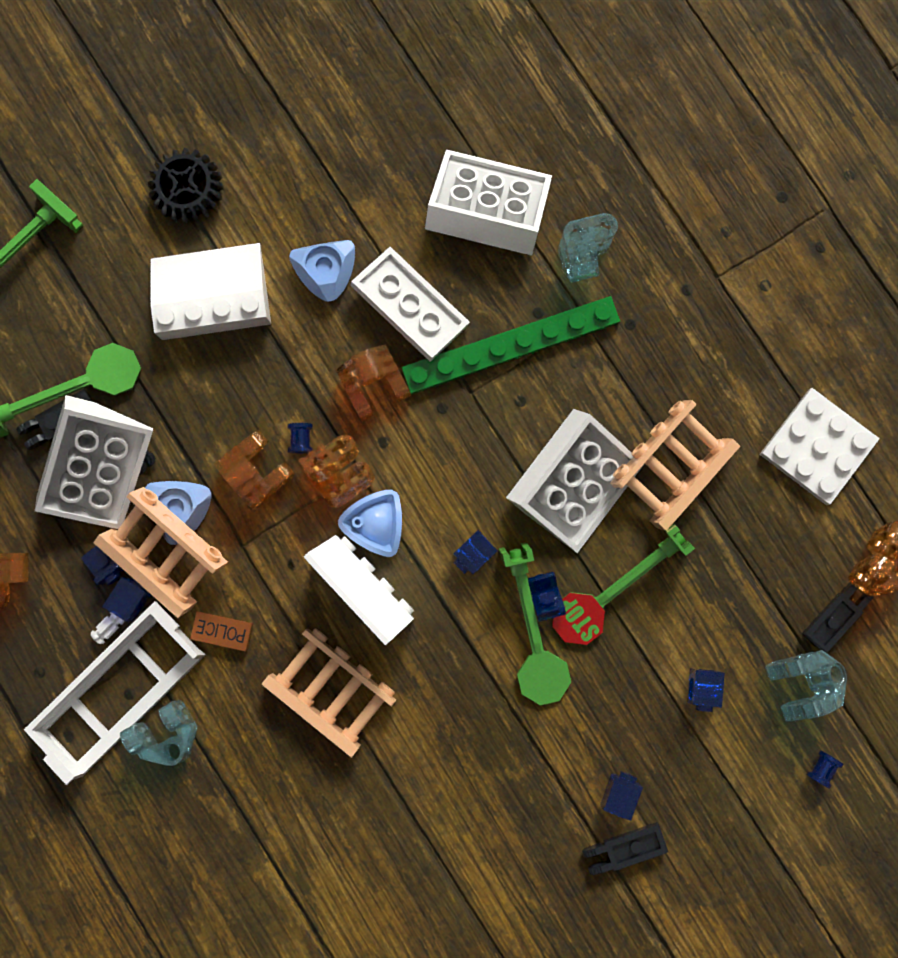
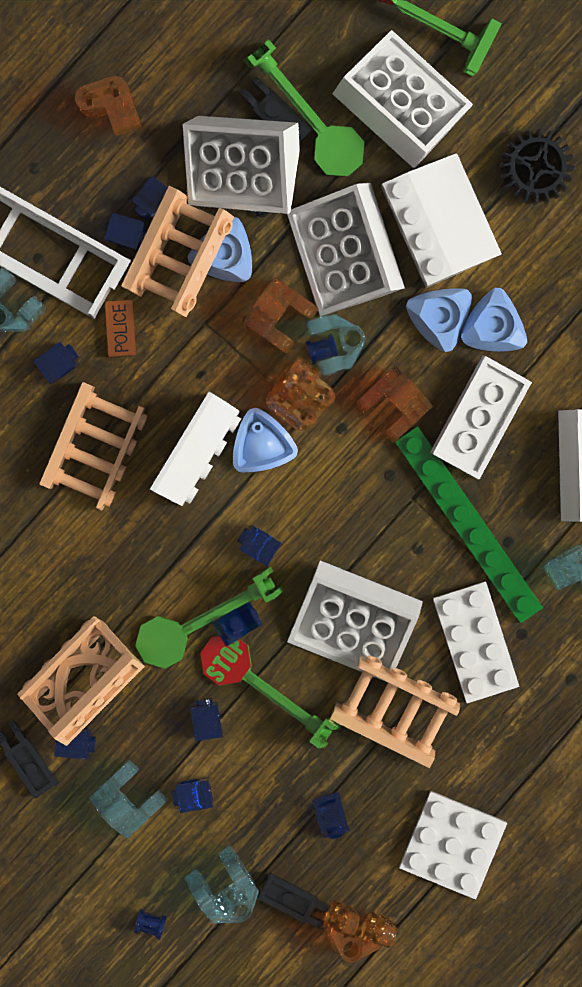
camera: 75 degrees right, 5 degrees up
white piece [91,611,124,644] -> none
none -> light nougat fence [17,616,145,746]
none -> clear blue brick [34,342,79,385]
none -> clear light blue piece [89,760,168,839]
none -> clear blue brick [190,698,223,741]
none -> white slope [287,183,405,316]
none -> clear light blue piece [306,314,366,377]
none -> clear blue bracket [312,792,350,839]
none -> white slope [332,30,473,168]
none -> light blue hat [406,288,472,352]
none -> white plate [433,581,519,703]

